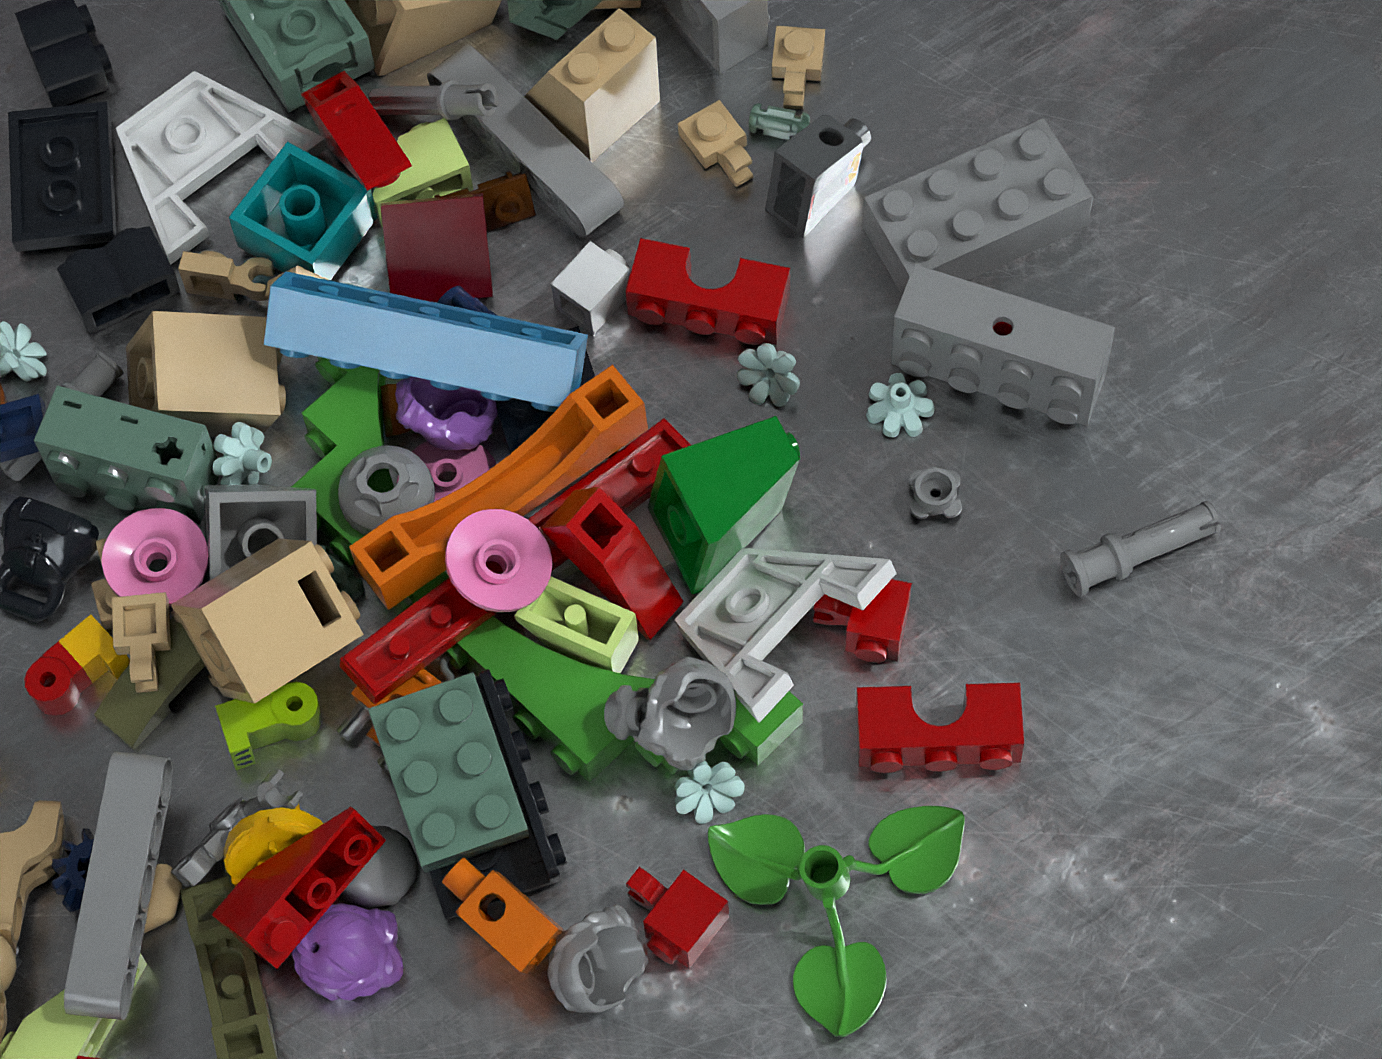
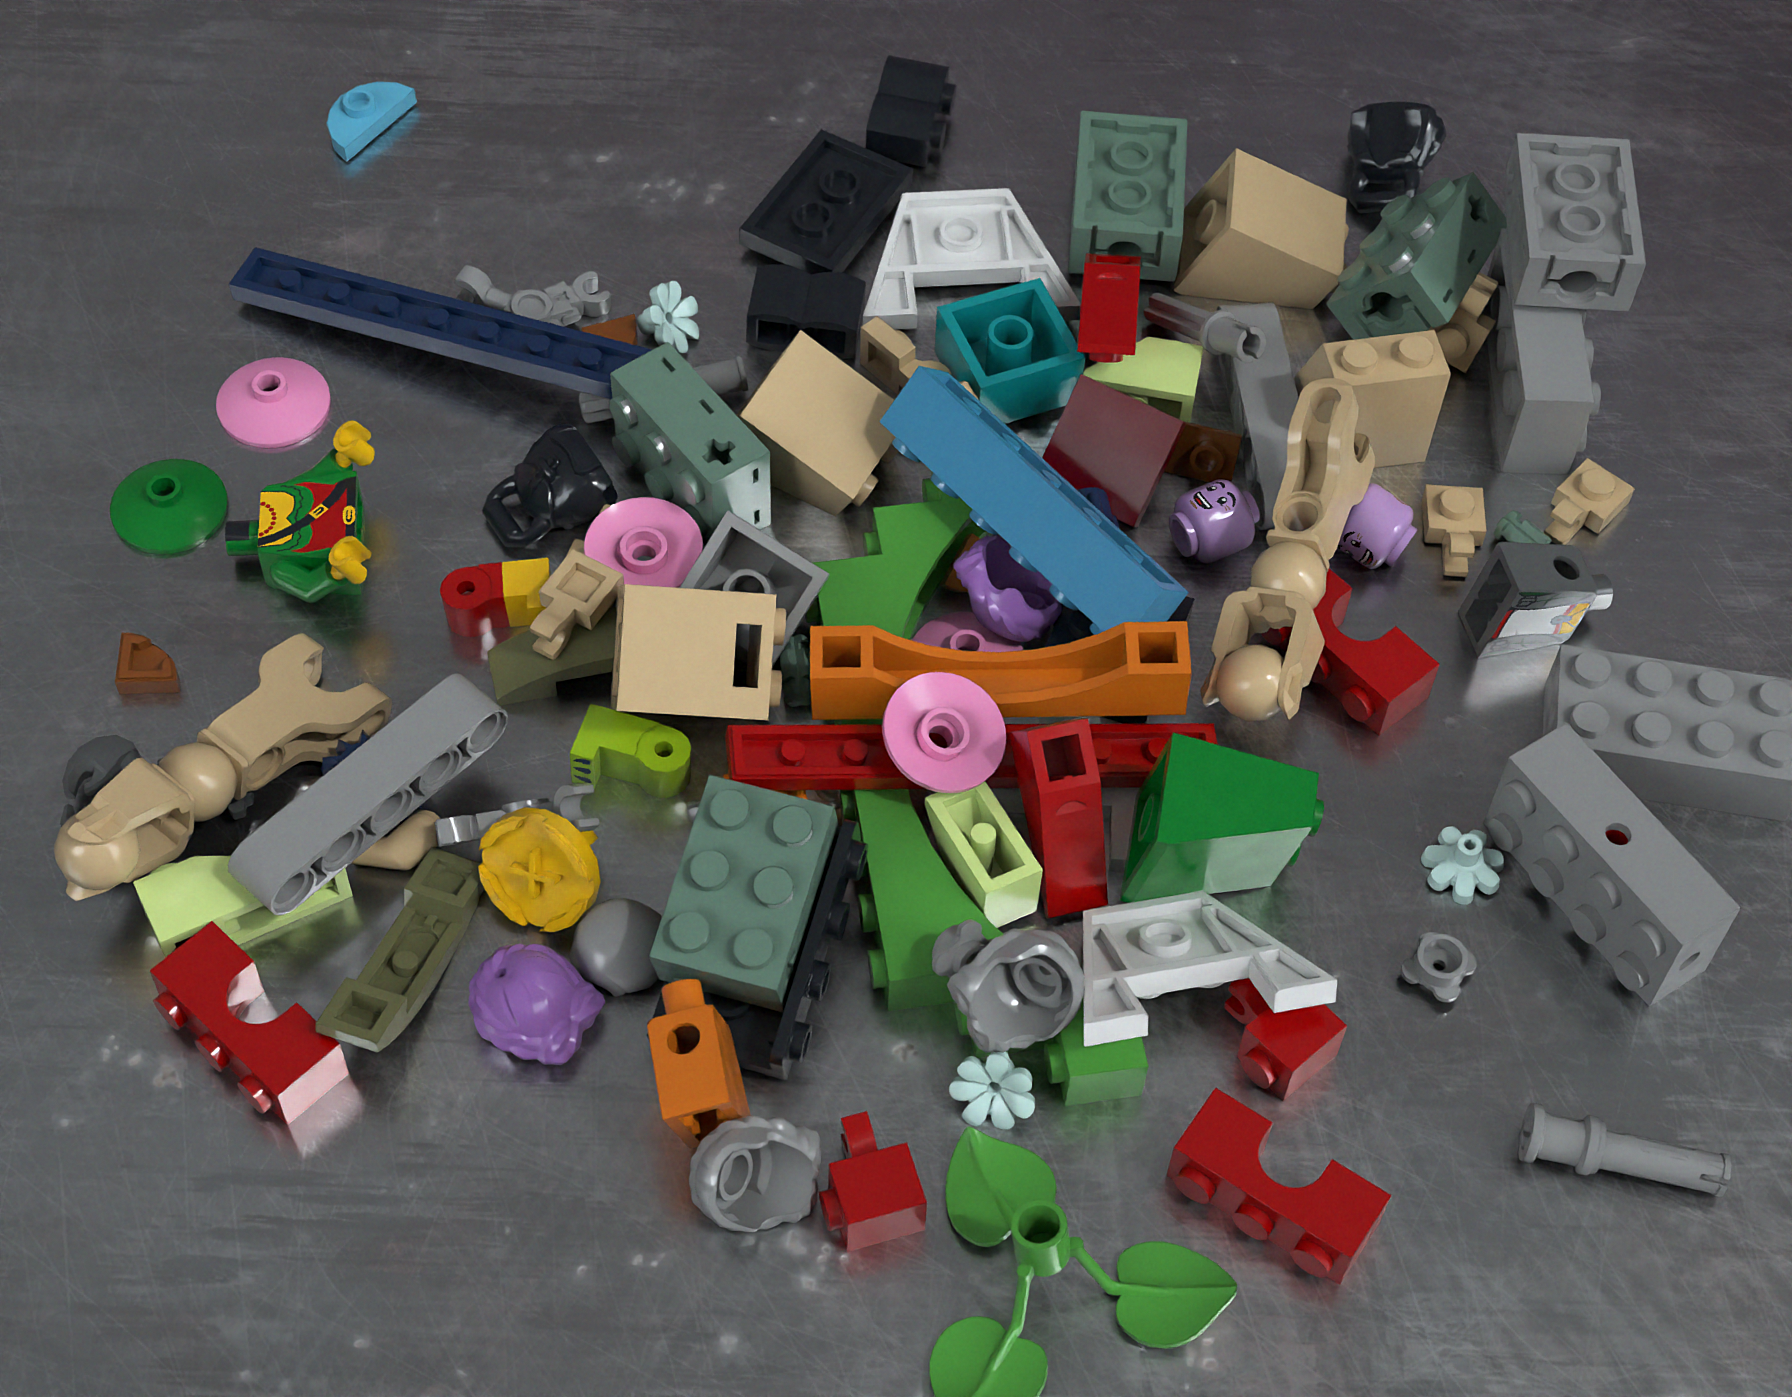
camera: 30 degrees right, 10 degrees down
red slope [212,806,386,969] -> none
light aqua plant [213,422,272,485] -> none
light grey piece [338,445,435,535] -> none
white brick [551,241,630,336] -> none
light aqua plant [736,343,800,407] -> none
none -> lavender head [1169,479,1260,564]
none -> tan piece [1200,378,1375,722]
none -> lavender head [1337,483,1418,569]

